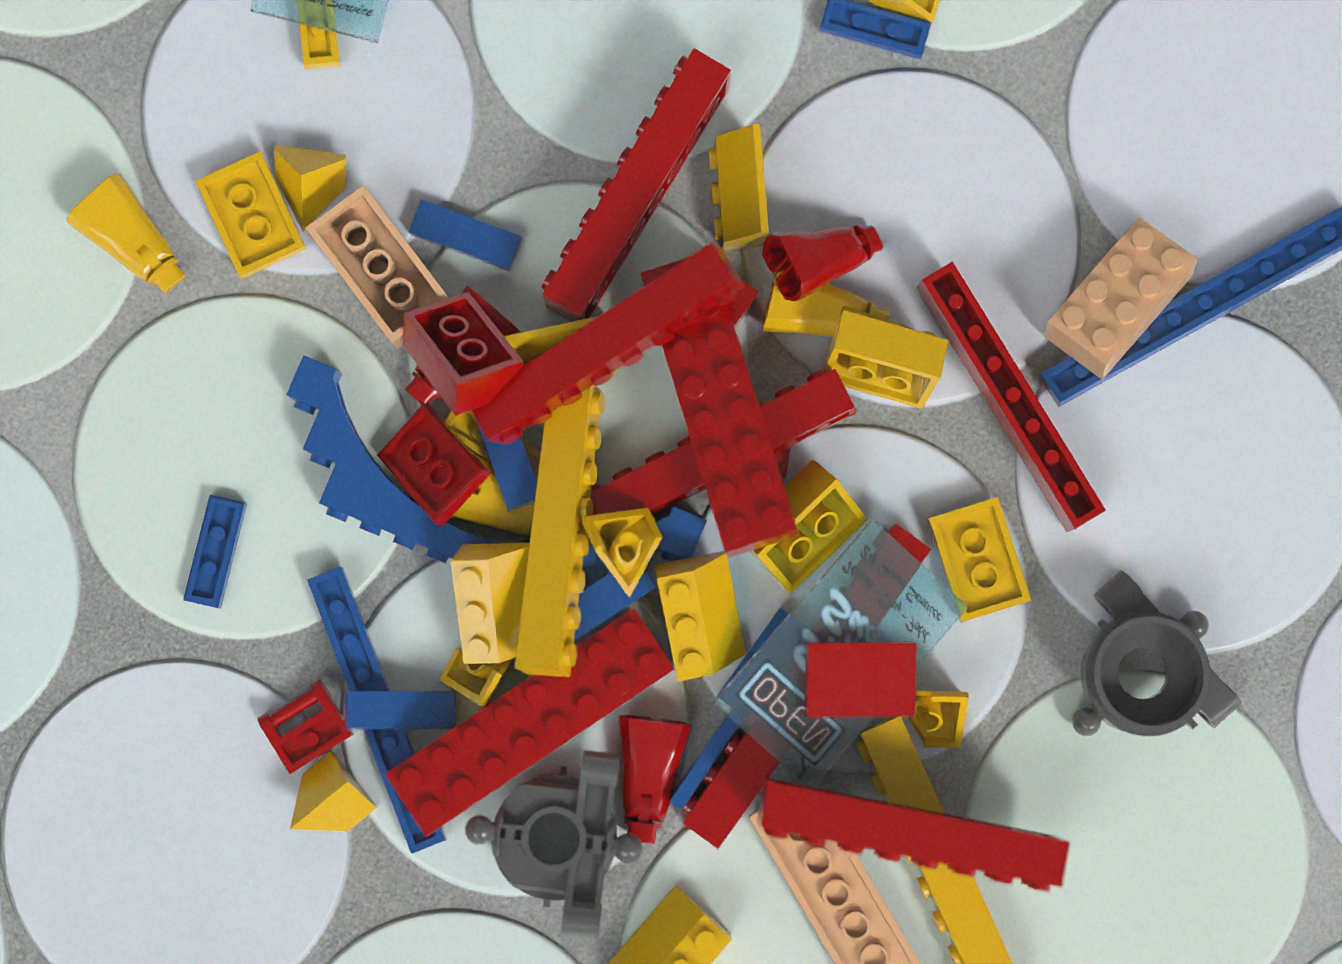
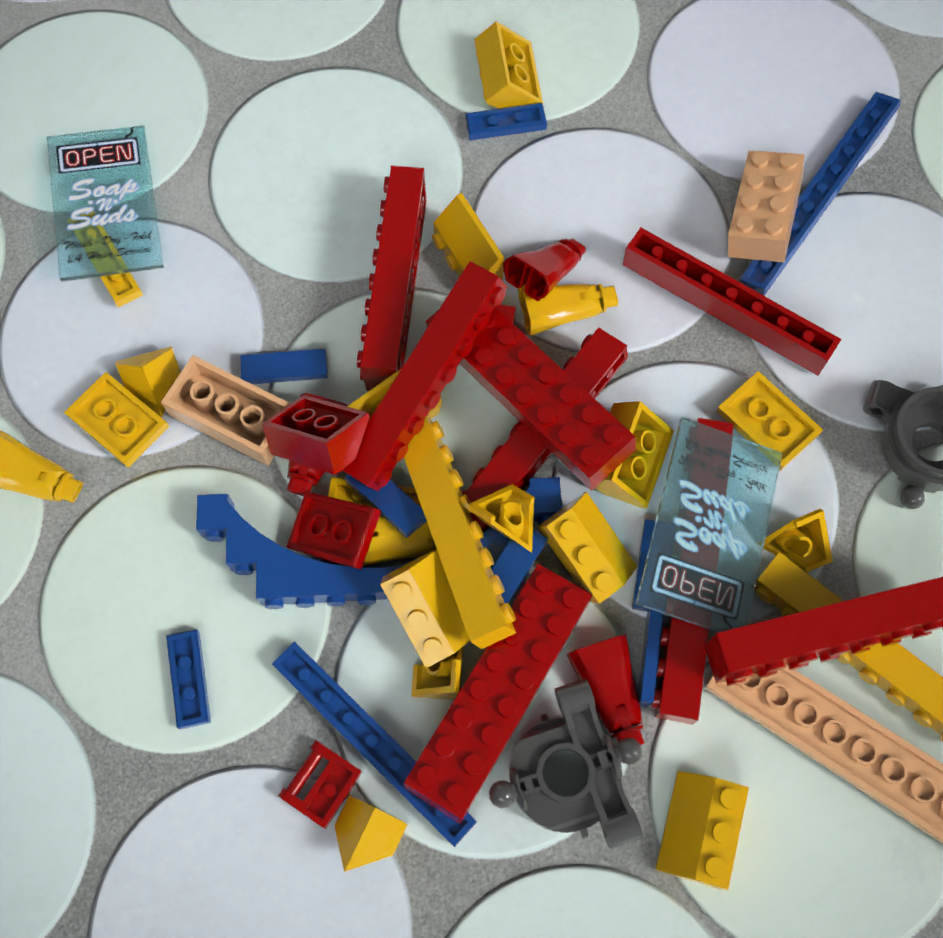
camera: 20 degrees left, 15 degrees down
blue tile [344,691,456,730] -> none
red tile [804,641,917,718] -> none
yellow slope [822,310,949,409] -> none

